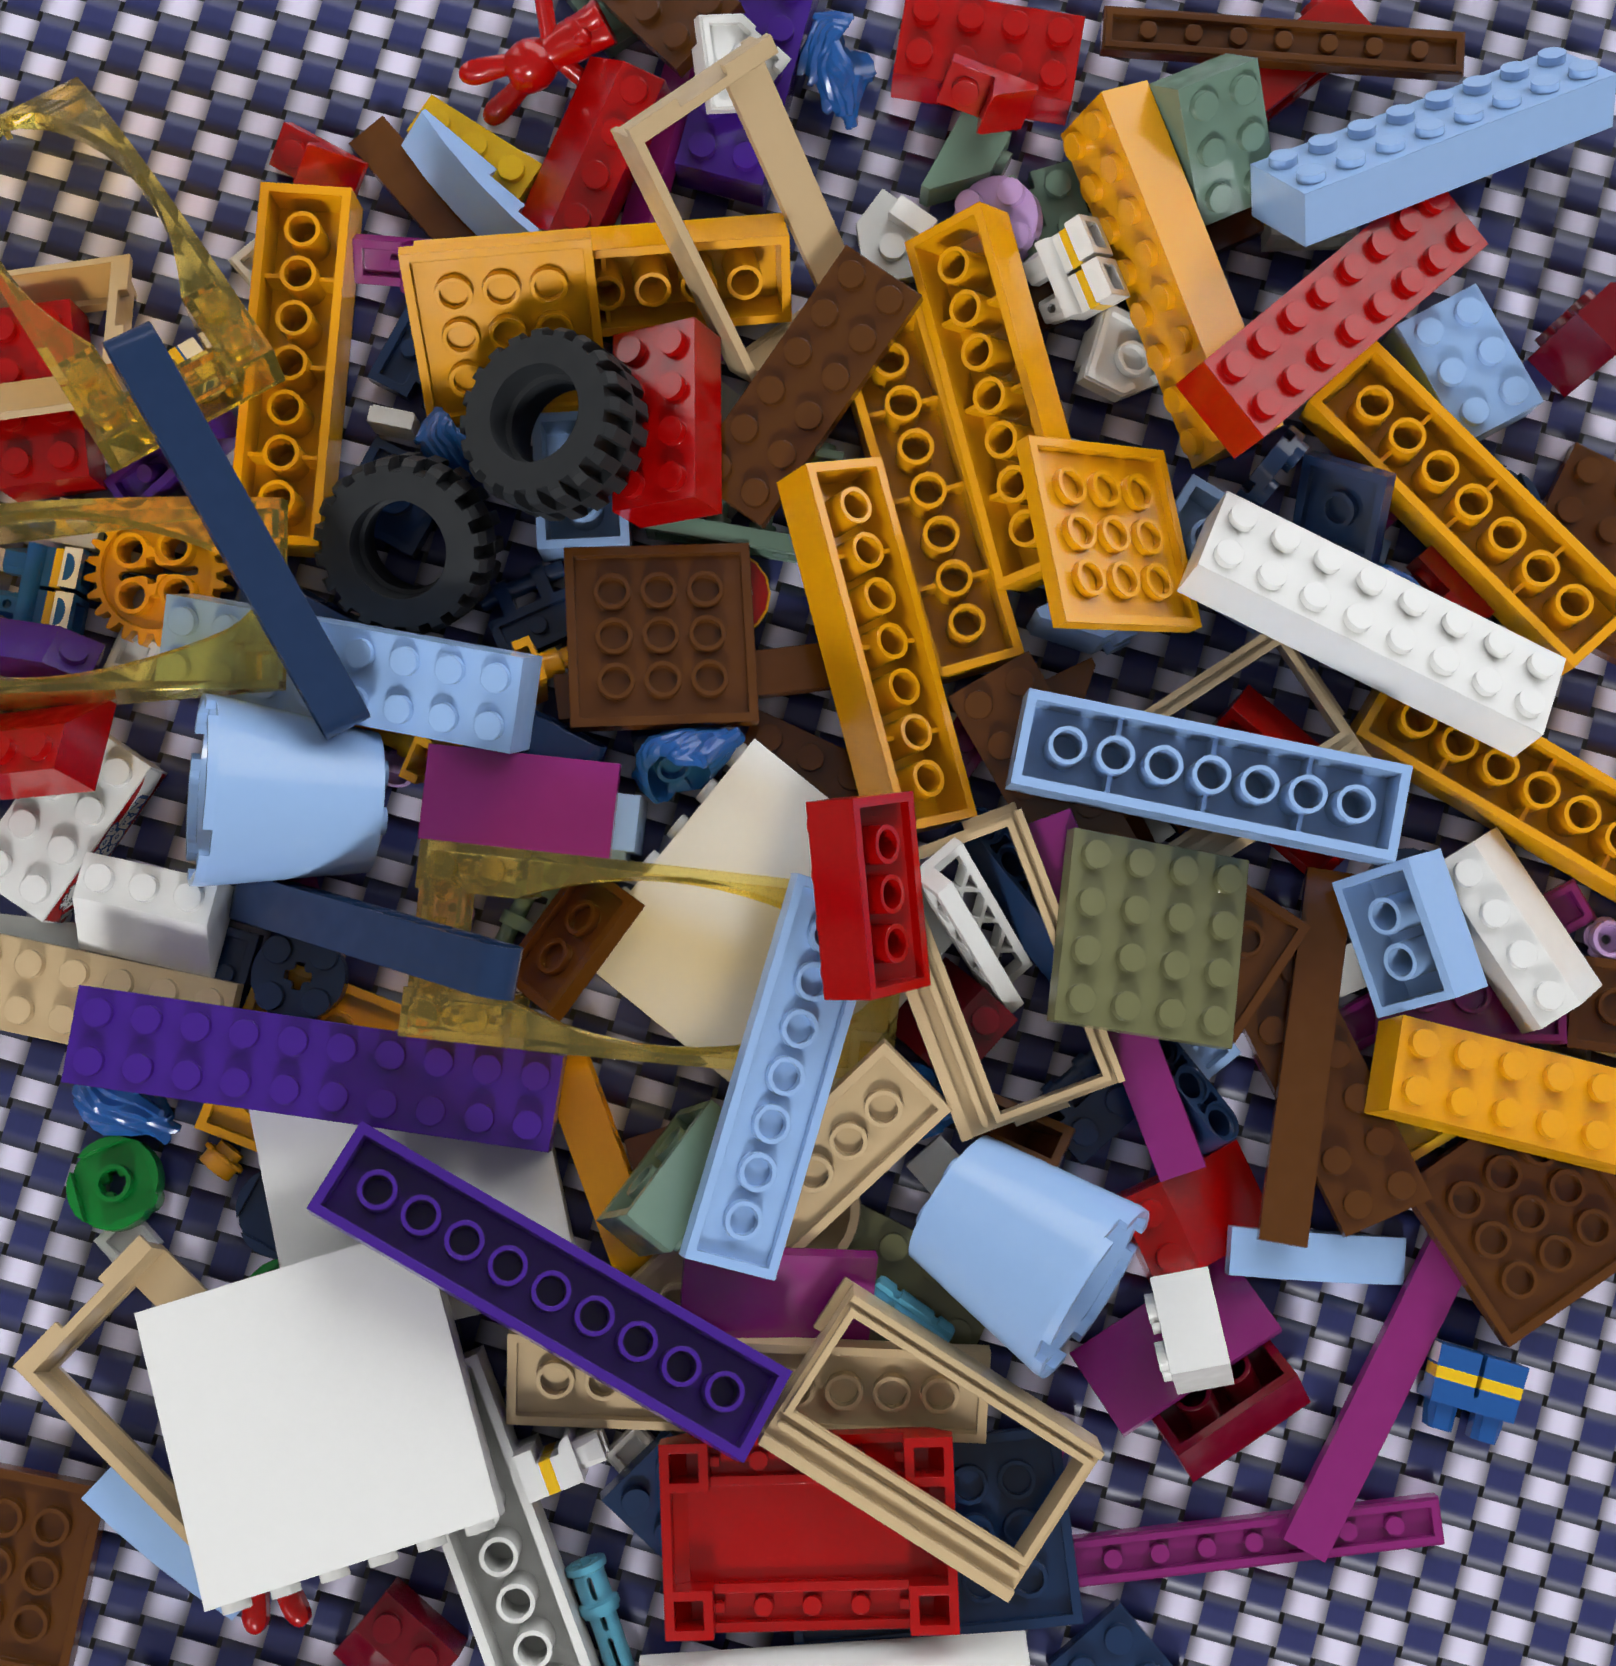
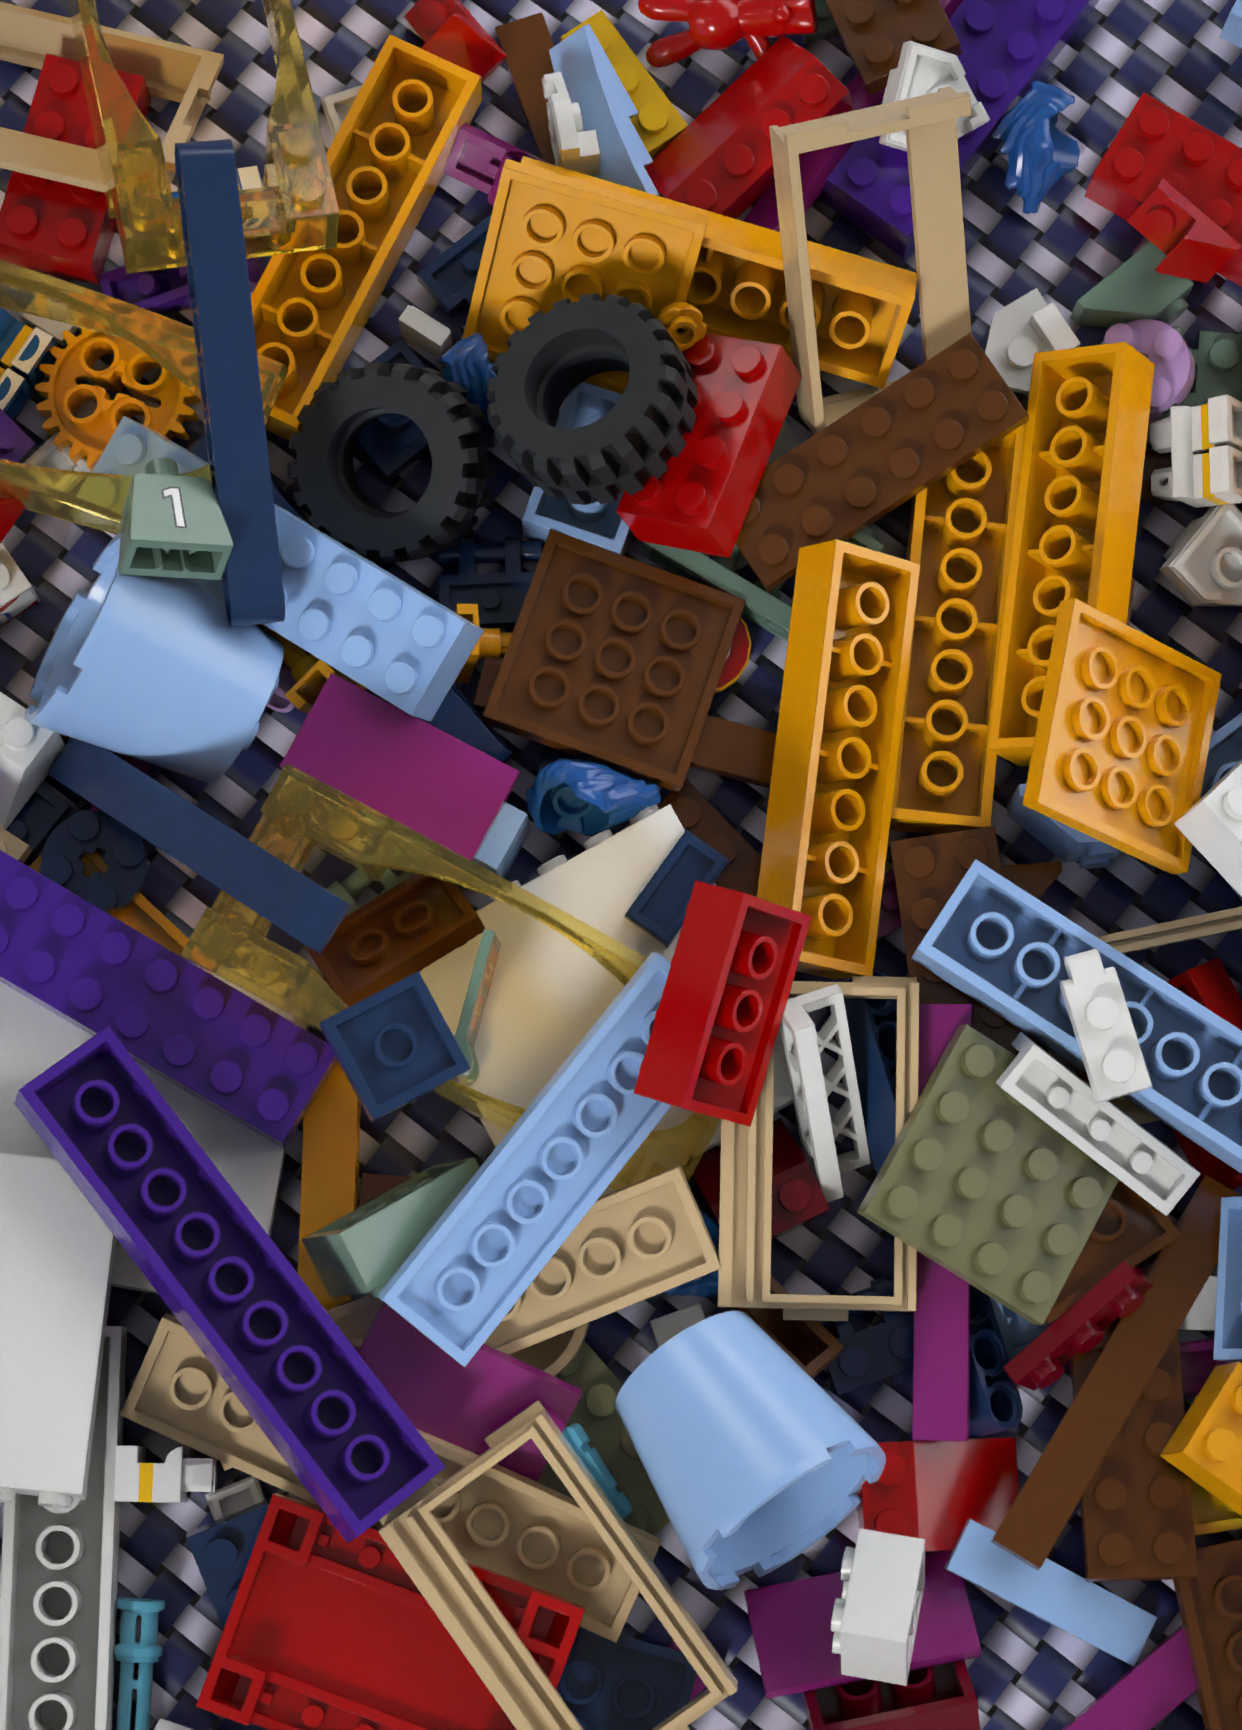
camera: 20 degrees right, 5 degrees down
none -> sand green torso [118,457,233,580]
none -> dark blue plate [319,971,471,1123]
none -> sand green flag [454,929,501,1085]
none -> white plate [542,72,600,175]
none -> dark blue tile [624,829,730,948]
none -> light orange plate [658,301,707,352]
none -> white fence [996,1032,1200,1216]
none -> dark red plate [1003,1261,1154,1391]
none -> white hinge [1060,949,1152,1104]

